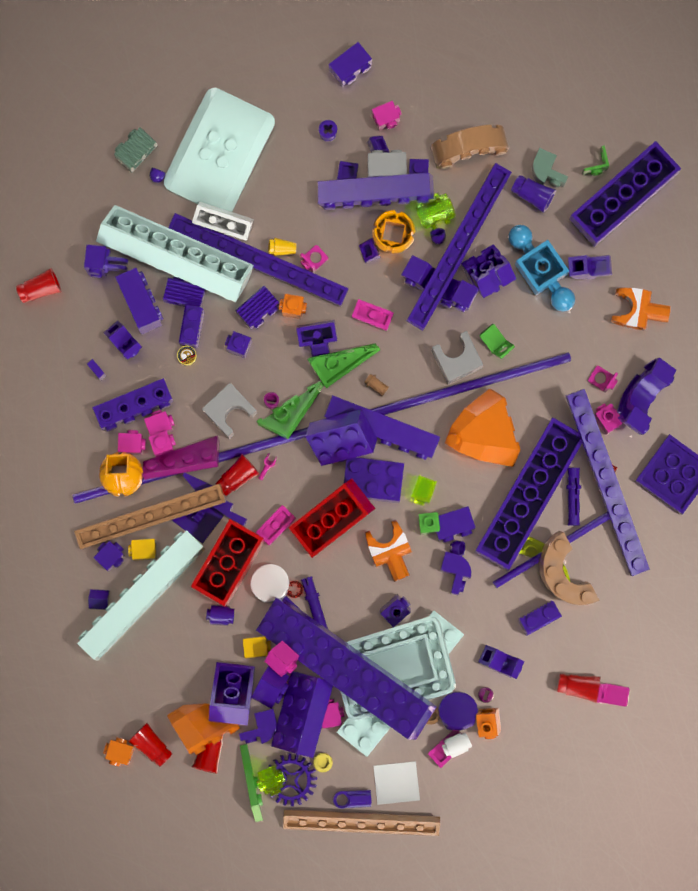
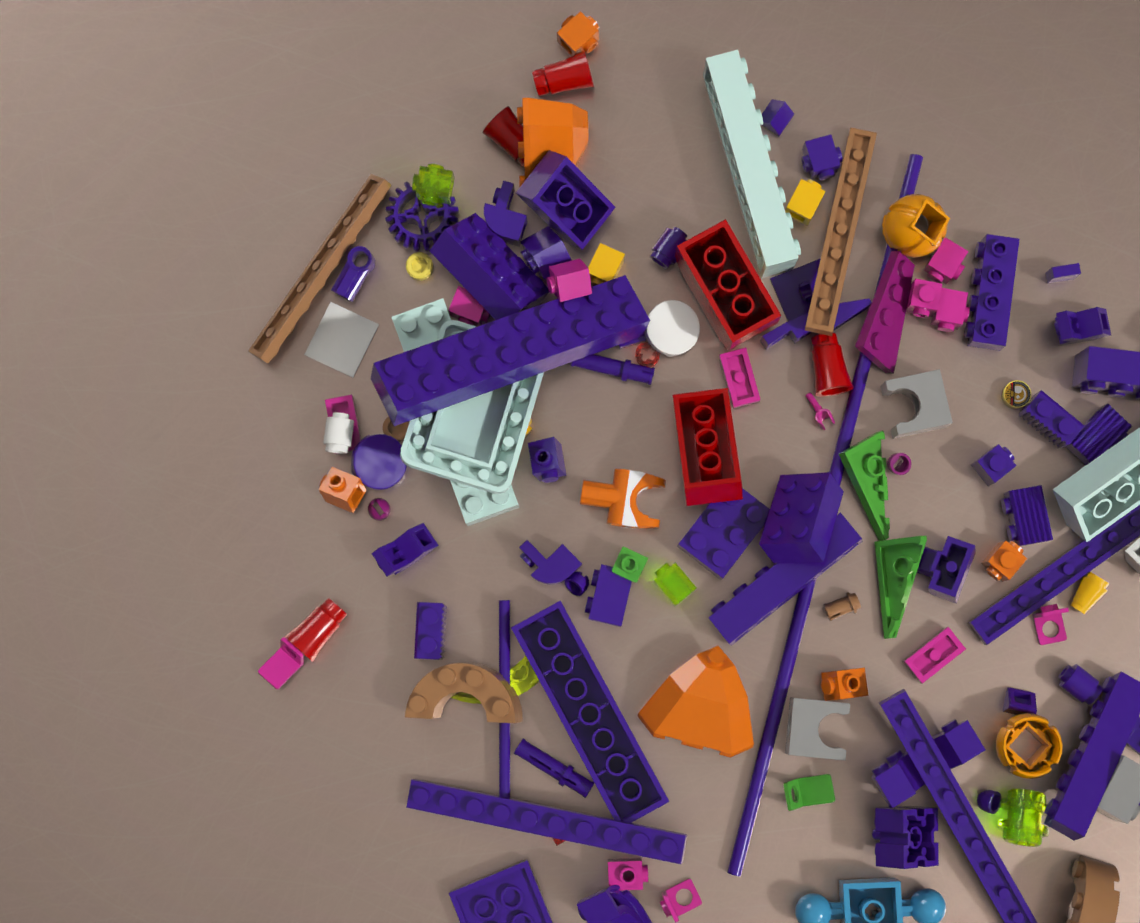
camera: 130 degrees right, 0 degrees up
bright green wing [240,744,263,822] -> none
dark purple brick [409,159,429,174] -> none
none -> orange brick [821,667,869,701]
none -> dark purple brick [1058,664,1103,705]

